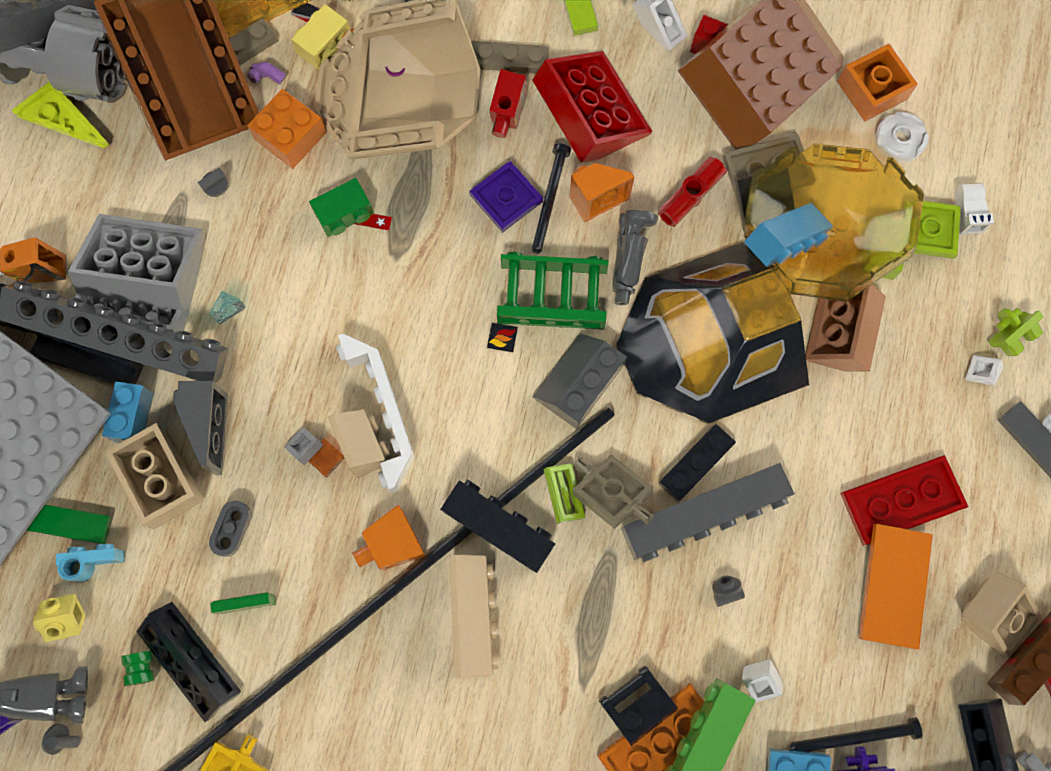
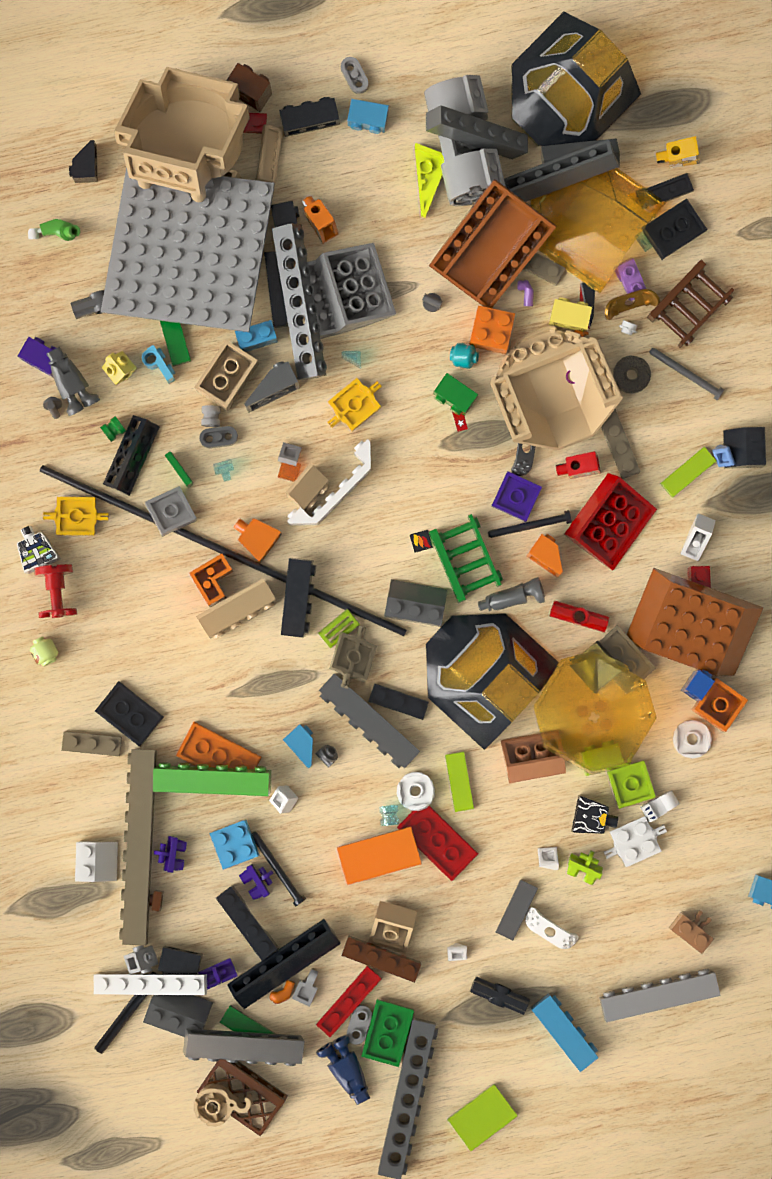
camera: 65 degrees right, 10 degrees up
black plate [599,665,678,746] -> none
dark azure brick [744,203,833,267] -> none
none -> light grey plate [145,486,197,537]
none -> orange brick [189,554,234,607]
none -> light grey wheel [201,405,221,427]
none -> clear light blue tile [213,459,234,482]
none -> dark azure slope [283,724,313,769]
none -> yellow plate [327,378,382,432]
none -> clear light blue wheel [379,805,400,826]
none -> white tile [397,772,435,811]
none -> lime tile [445,752,474,812]
none -> teal head [450,343,479,369]
none -> dark grey piece [511,443,536,476]
none -> black torso [571,796,618,834]
none -> white plate [604,816,667,867]
none -> blue brick [681,670,715,701]

